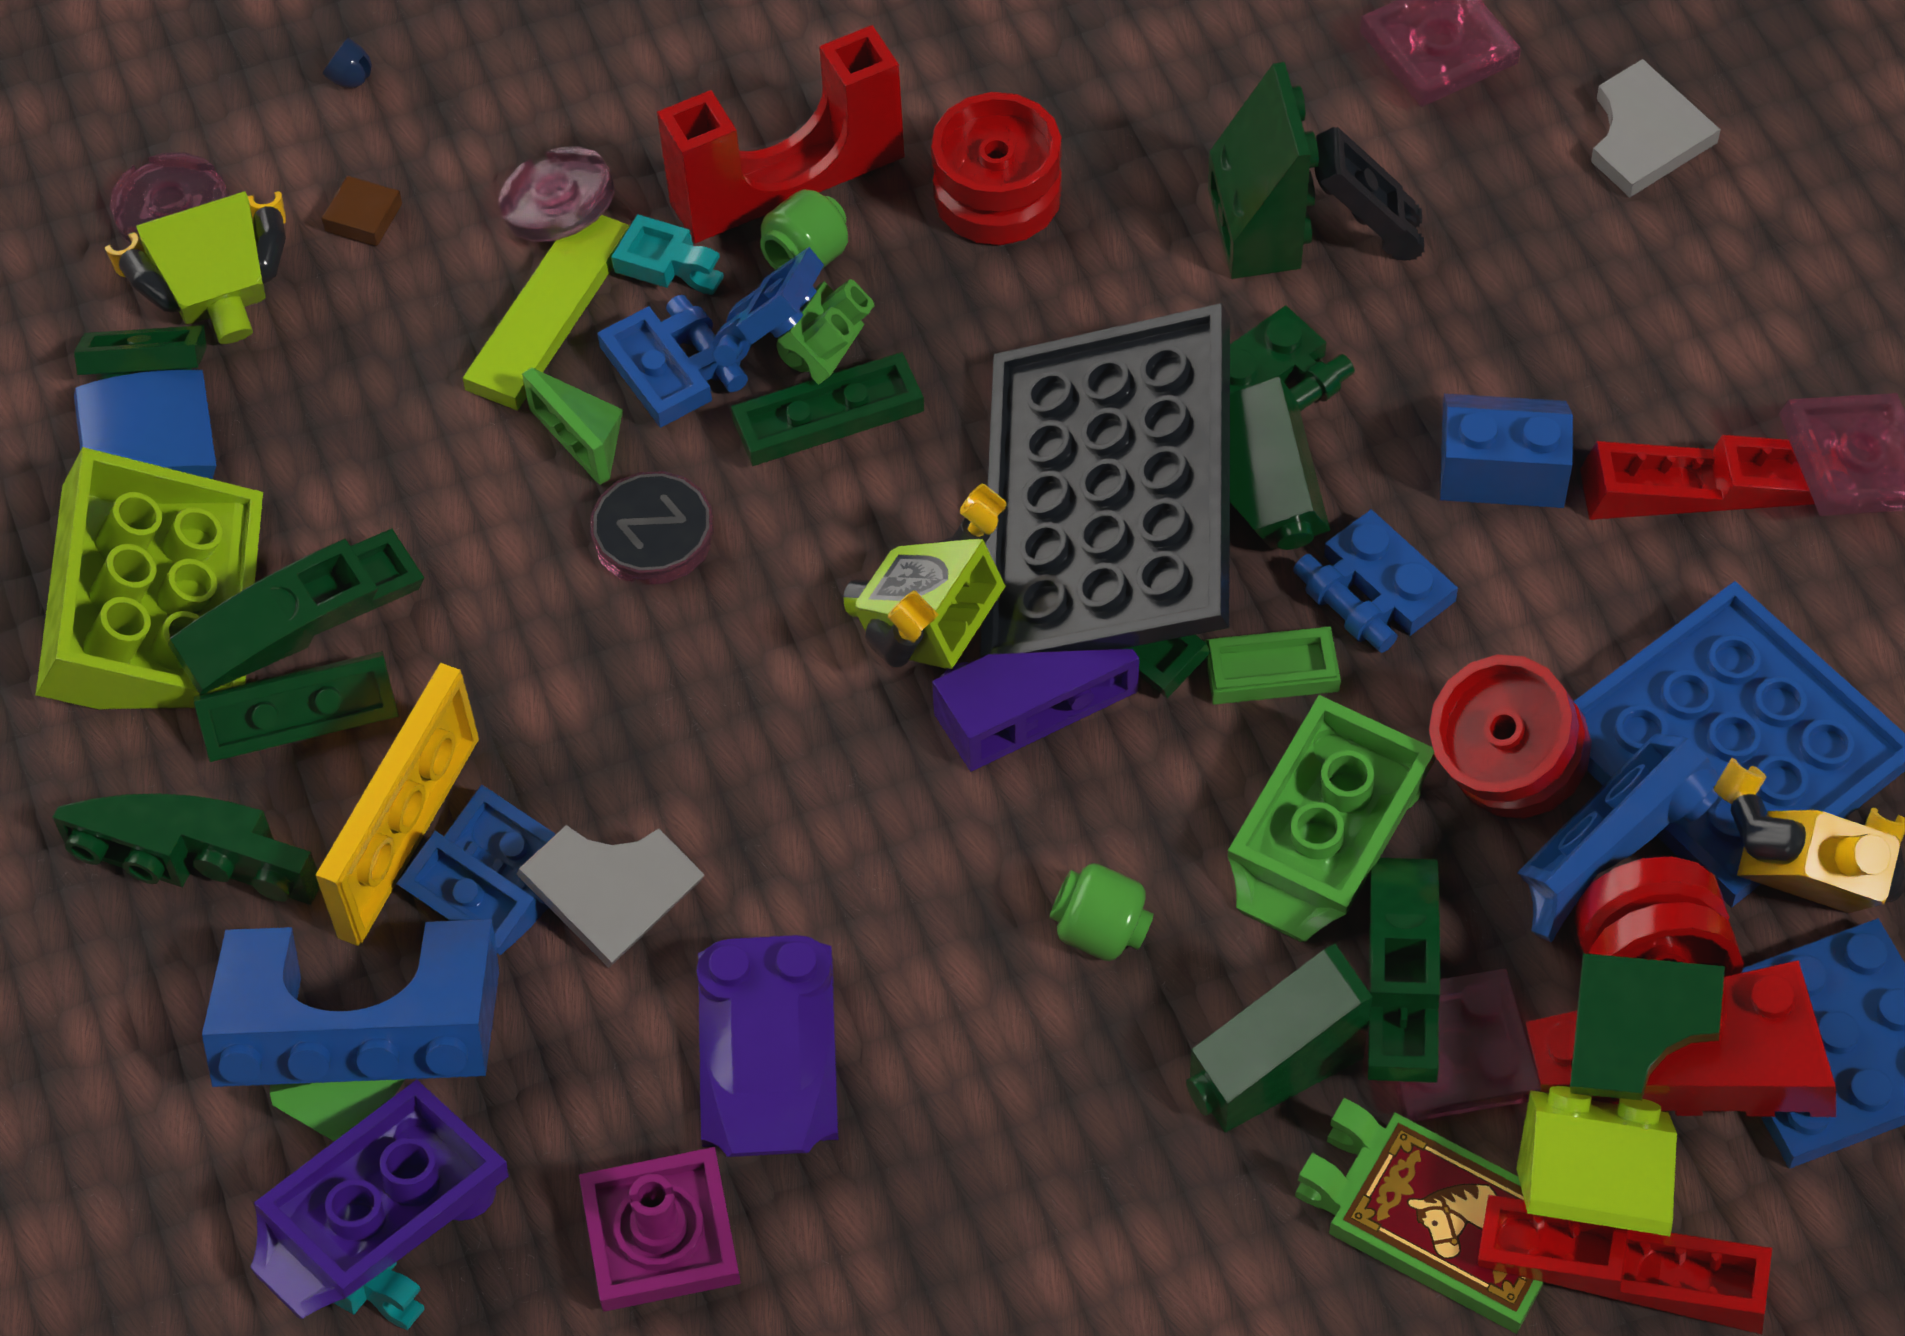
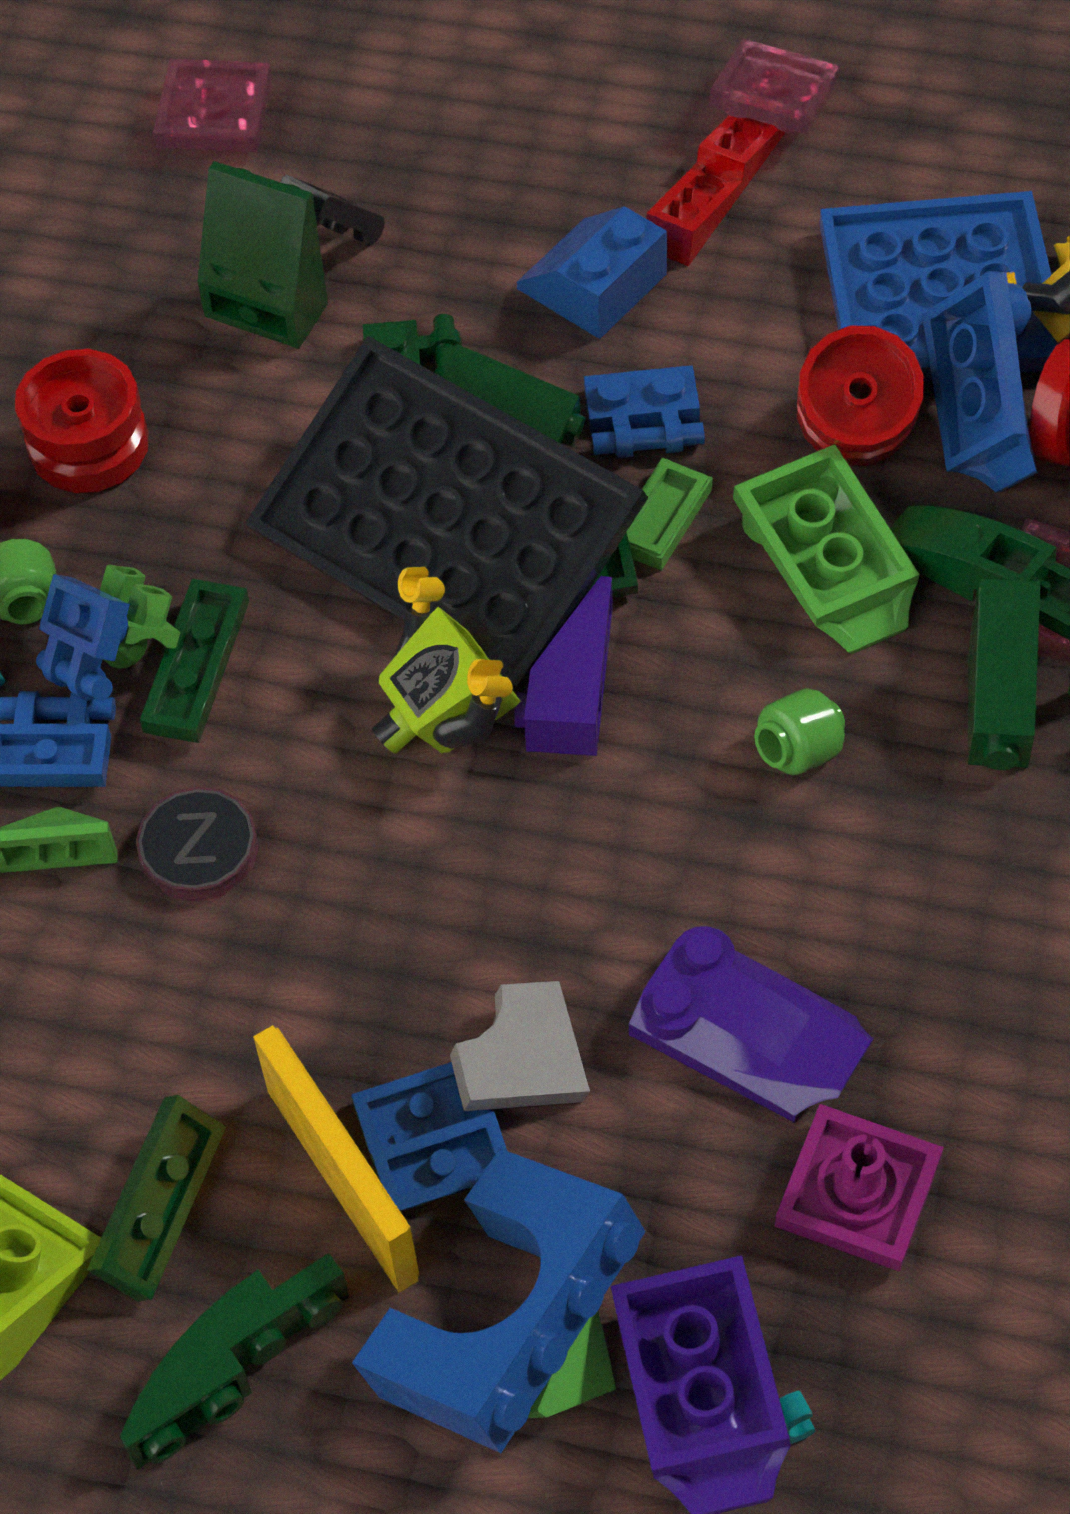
camera: 55 degrees left, 0 degrees up
dark green slope [168,528,424,695] -> none
light grey tile [1591,59,1721,198] -> none

